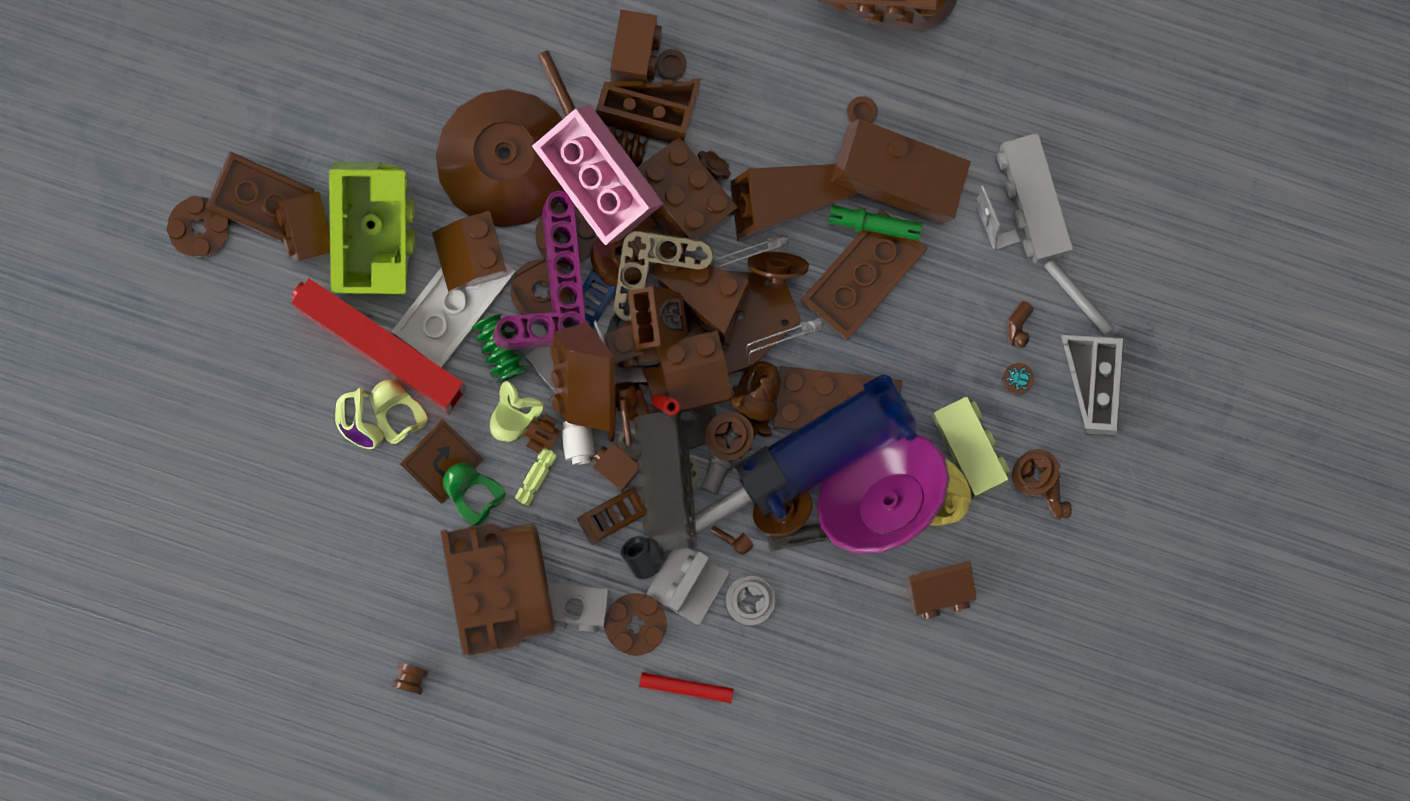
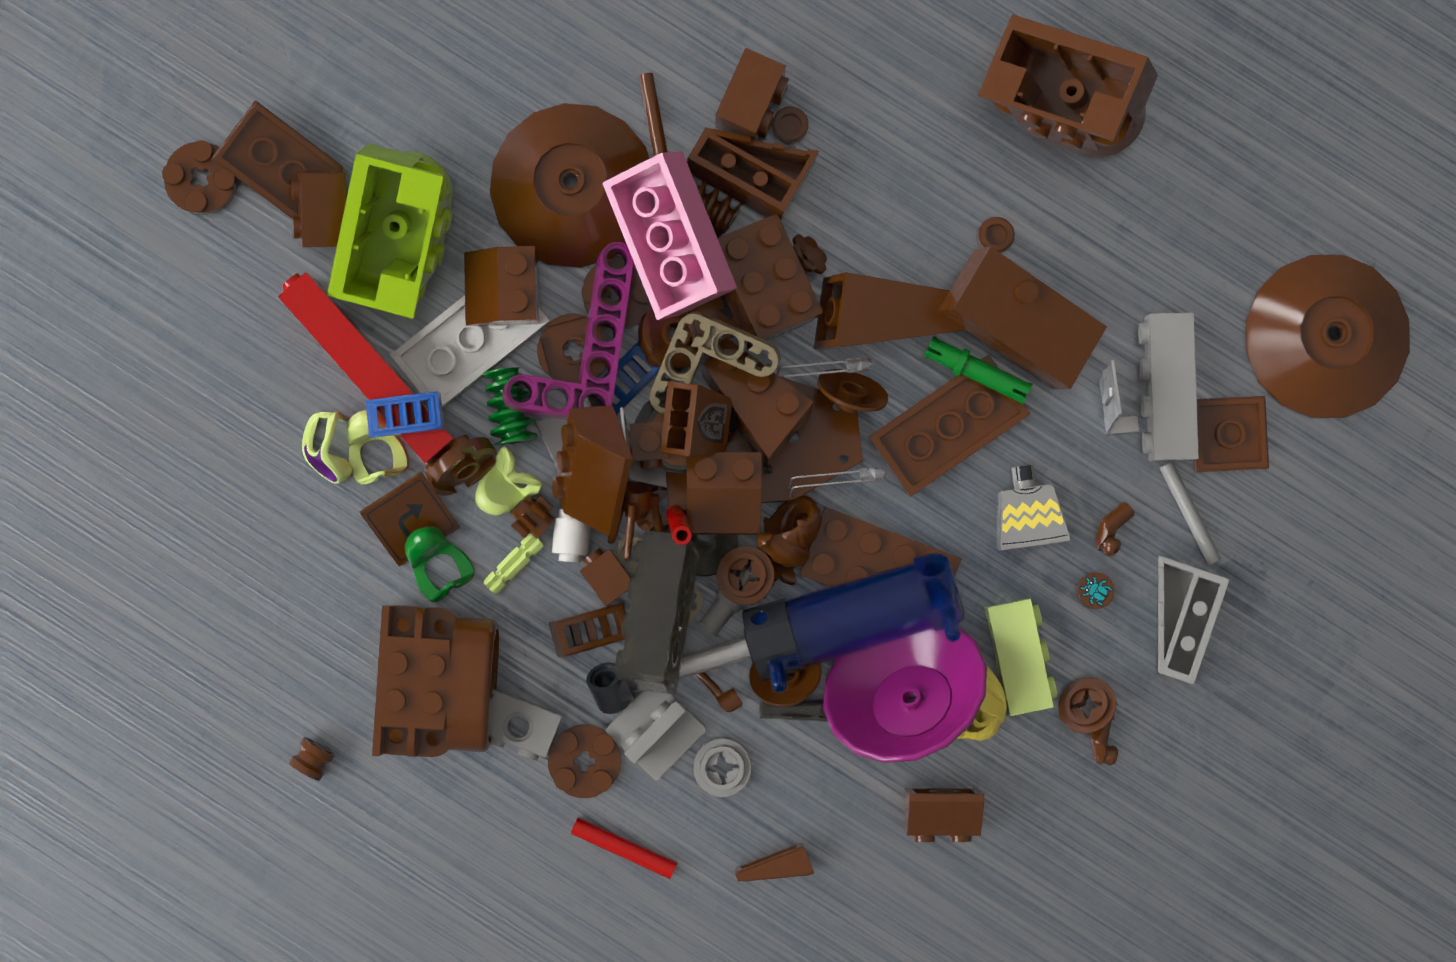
camera: 20 degrees right, 5 degrees up
none -> blue slope [366,391,445,438]
none -> reddish brown plate [424,435,498,496]
none -> reddish brown slope [735,843,814,882]
none -> light grey torso [997,465,1070,551]
none -> reddish brown tile [1194,396,1269,472]
none -> reddish brown dish [1246,255,1410,418]

